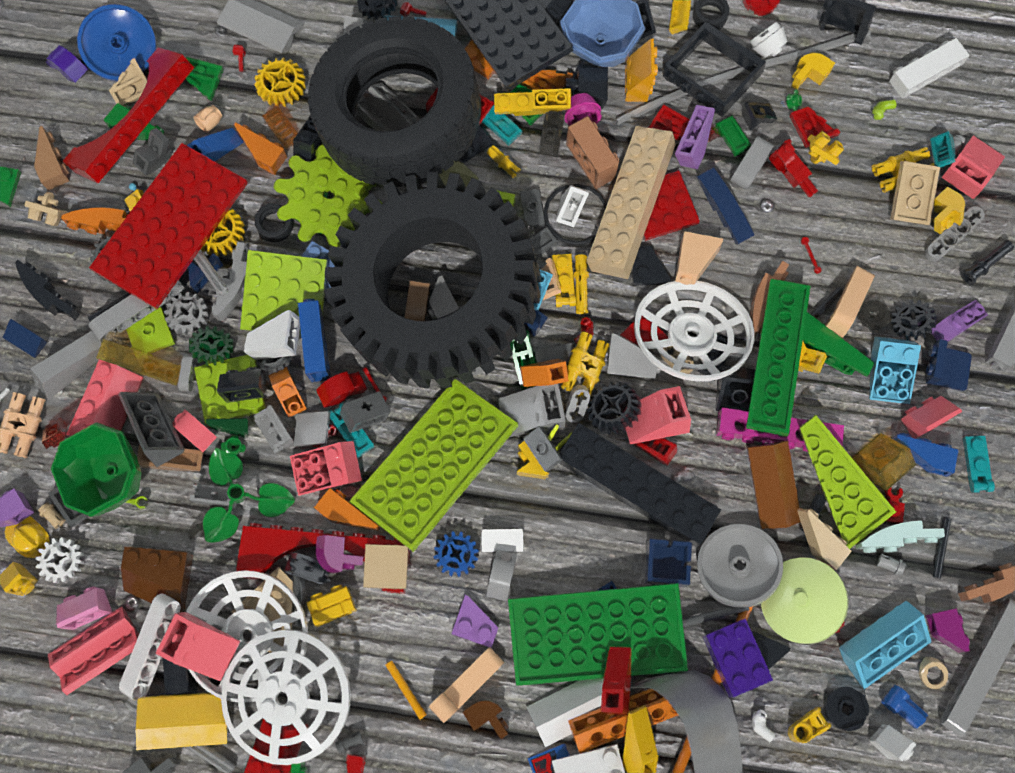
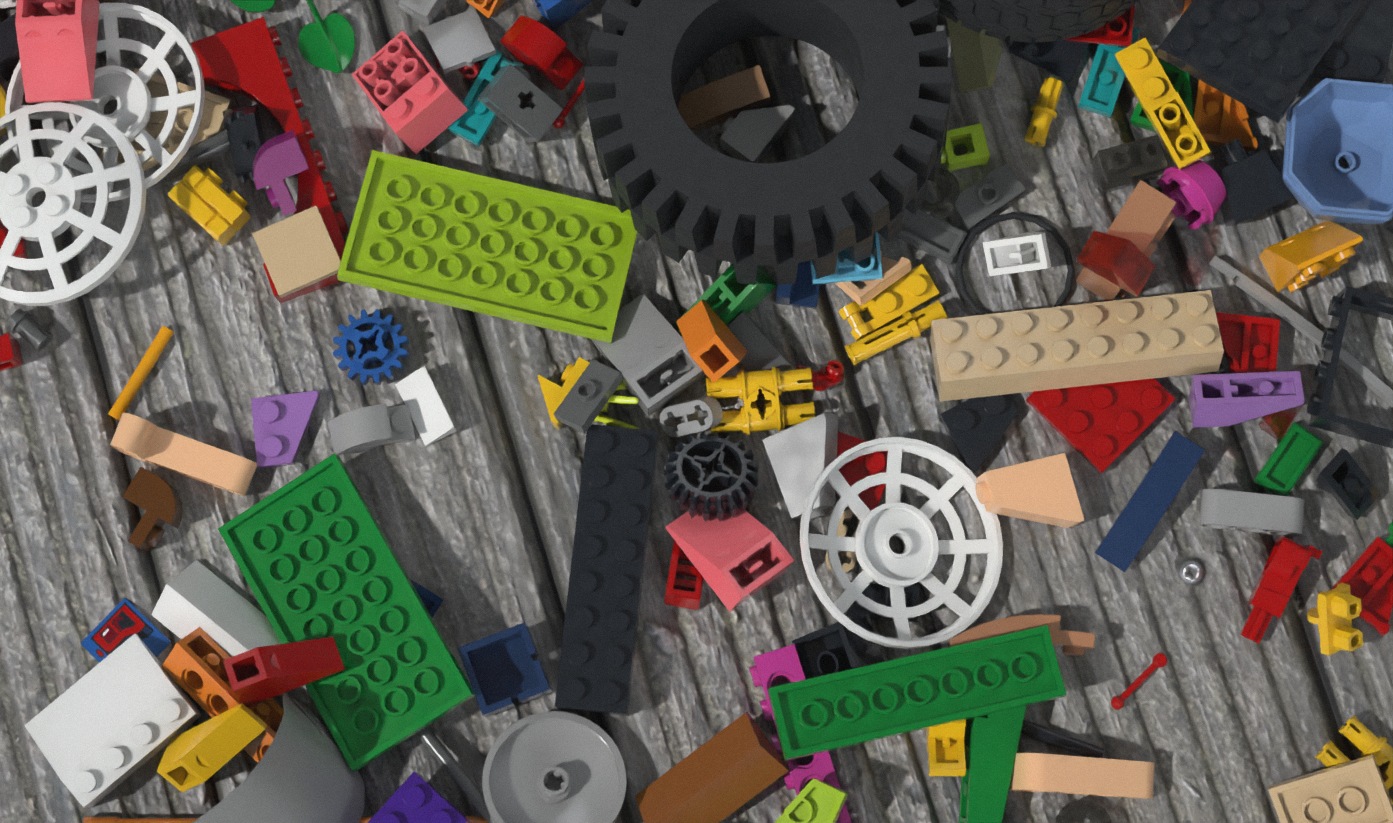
camera: 70 degrees right, 5 degrees up
orange slope [314,488,380,531] -> none
none -> clear red slope [1075,230,1156,297]

